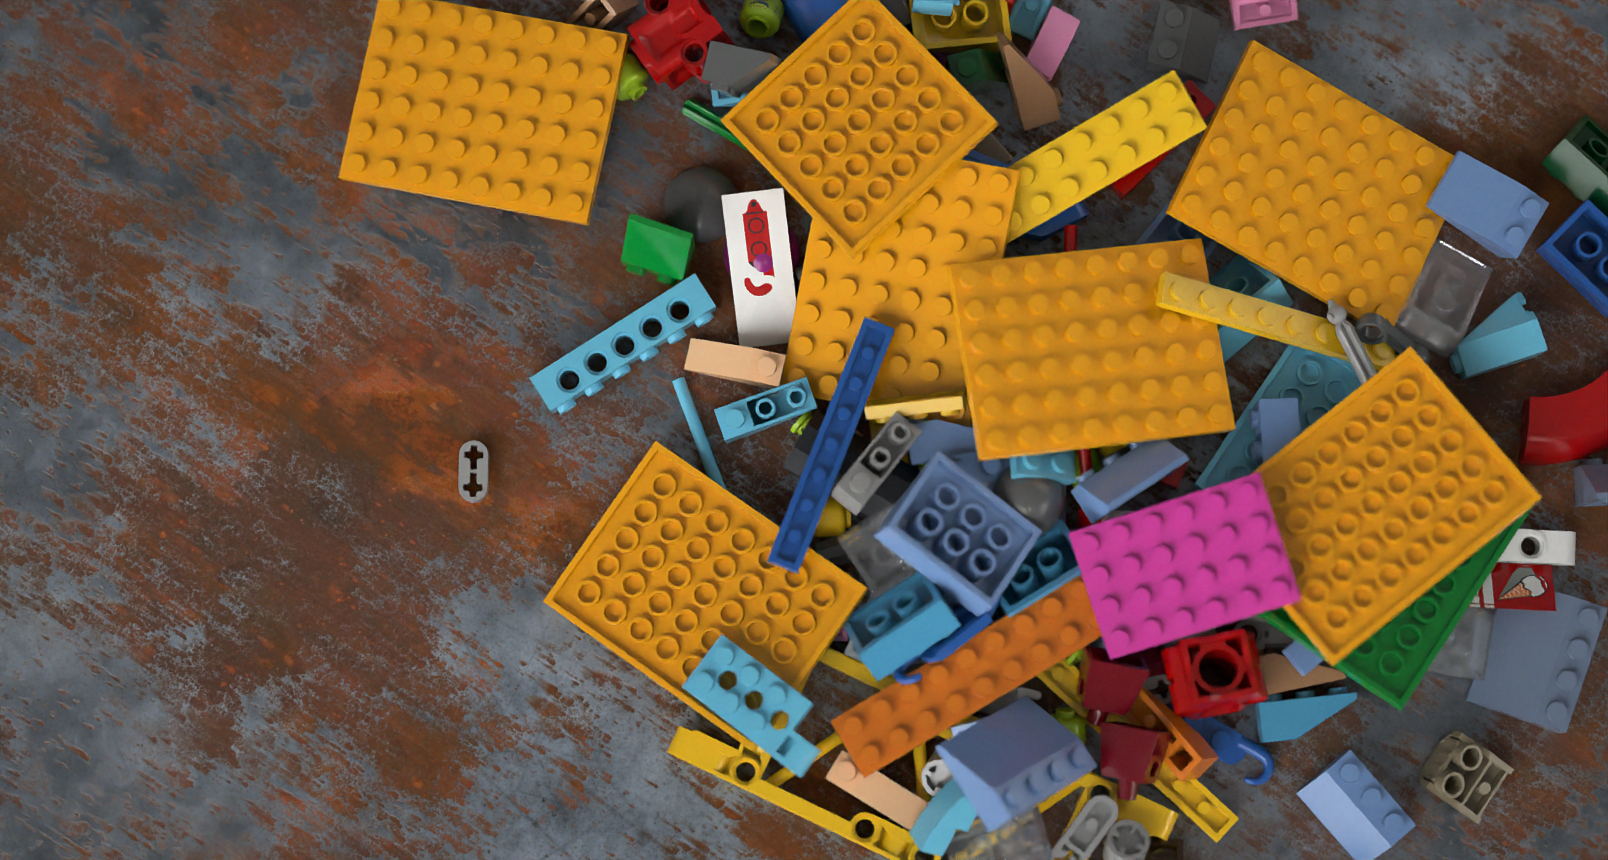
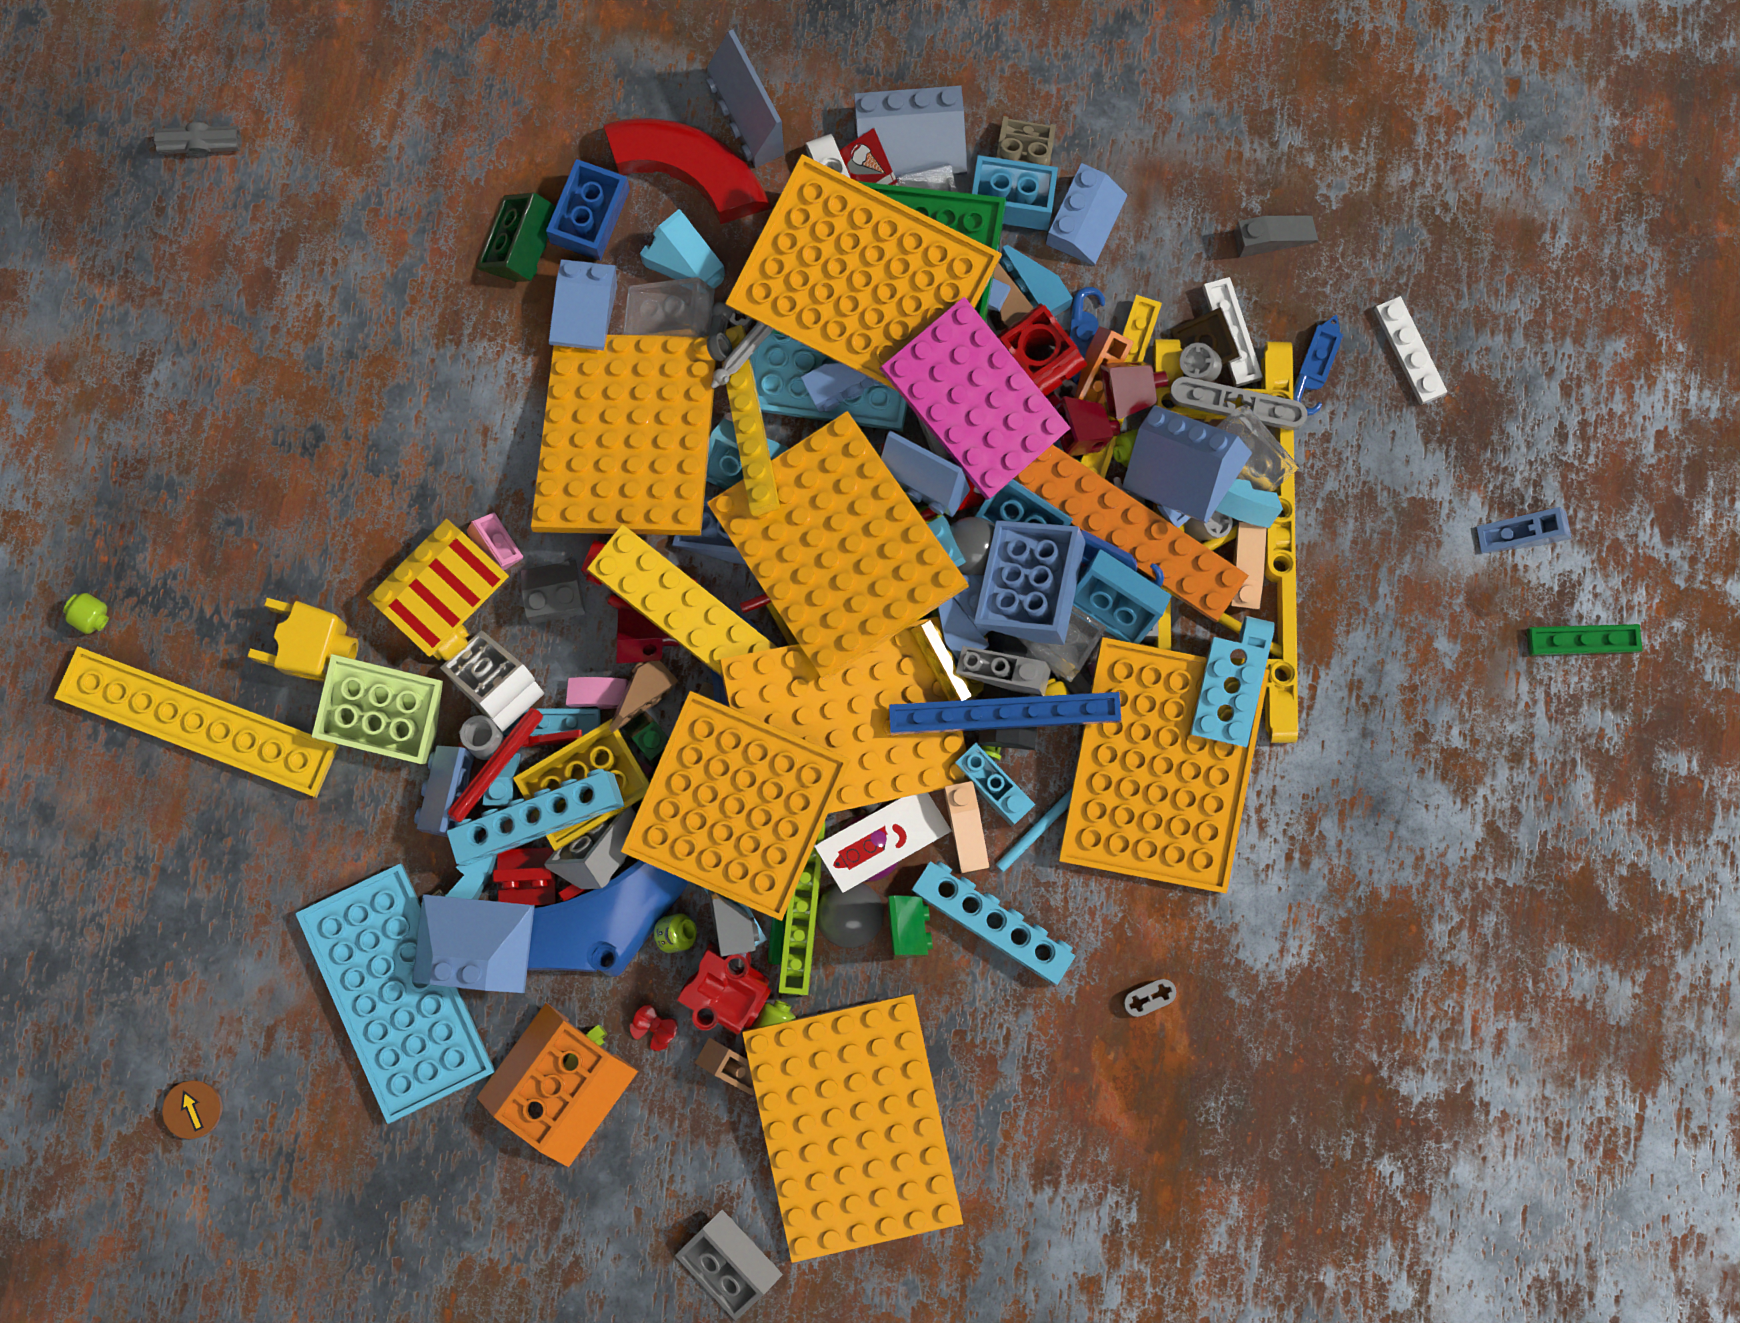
camera: 115 degrees left, 5 degrees down
none -> dark red torso [616,609,679,663]
none -> lime brick [779,822,826,996]
none -> dark azure slope [972,155,1058,231]

